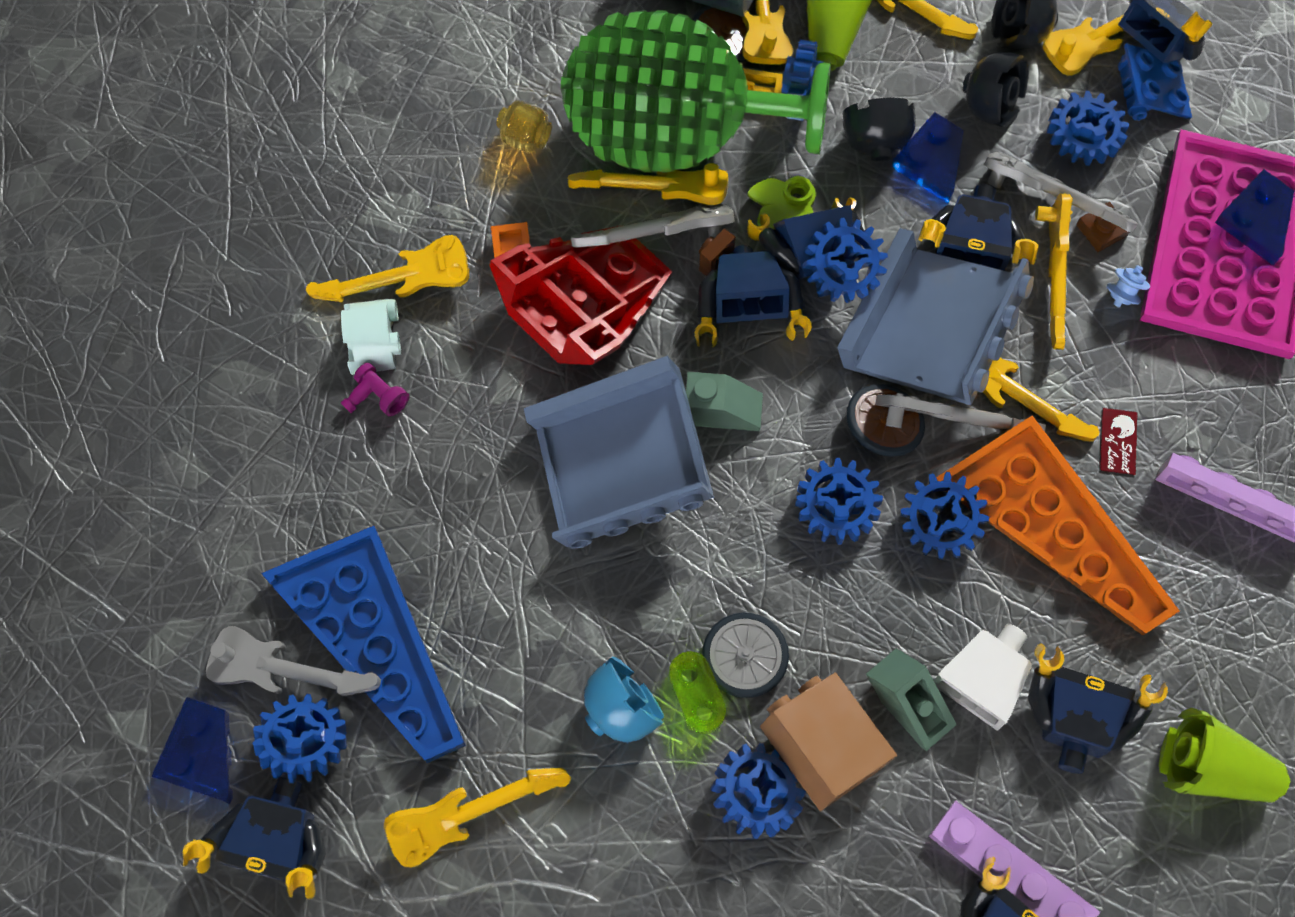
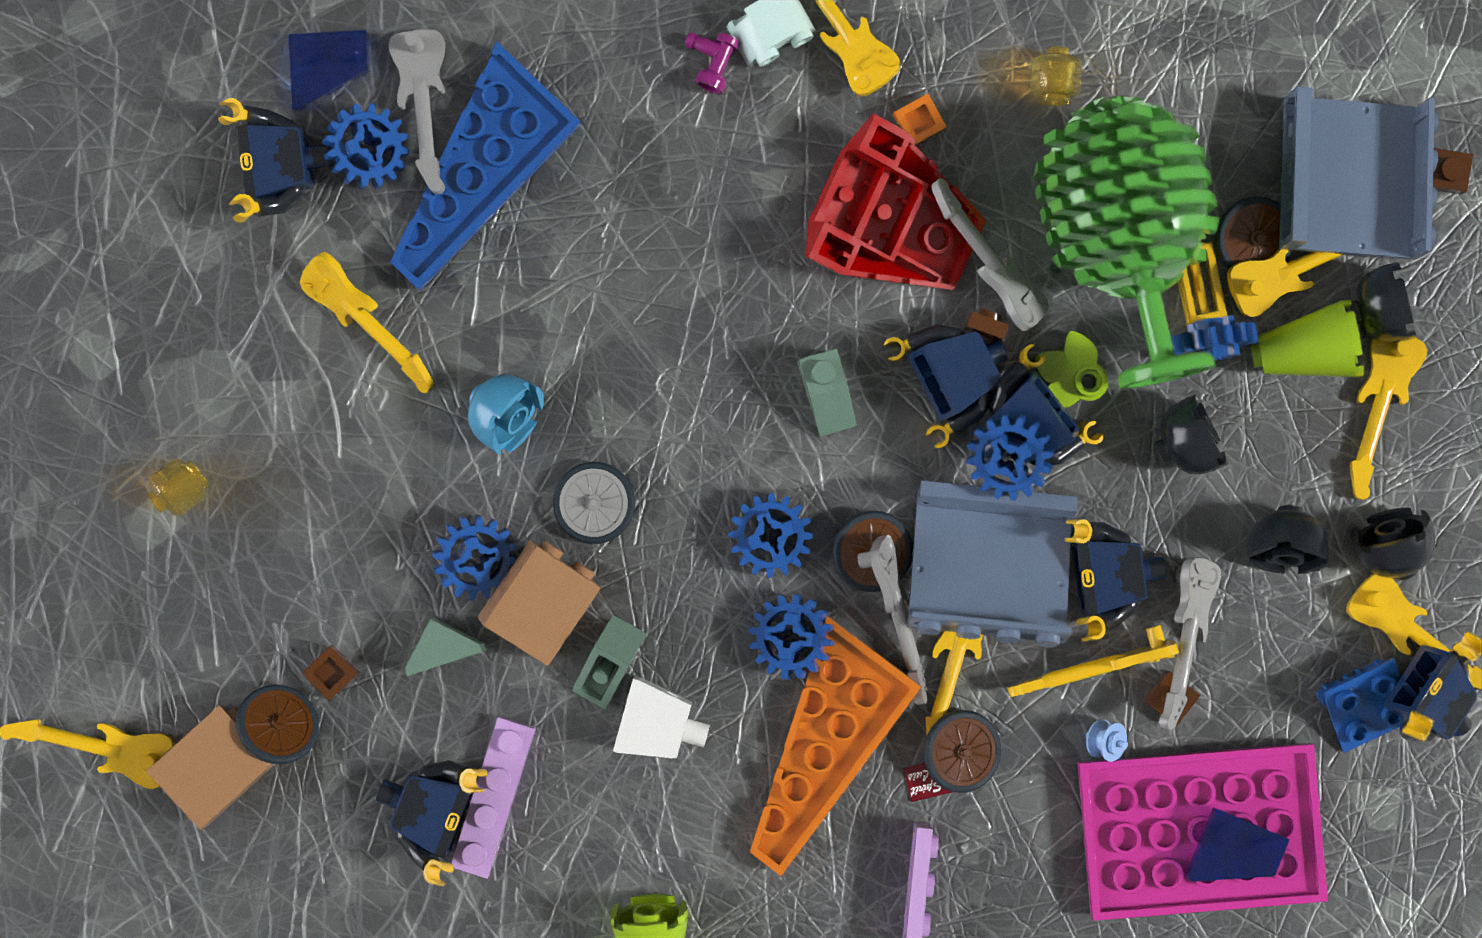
camera: 65 degrees right, 20 degrees up
sand blue panel [524,356,714,549] -> none
yellow piece [568,163,728,205] -> none
clear neon green plate [669,651,726,734] -> none
clear blue wing [891,112,964,204] -> none
torso [1028,644,1168,774] -> none
blue gear [1047,90,1129,166] -> none
none -> sand green slope [405,617,487,676]
none -> reddish brown wheel [924,710,1001,793]

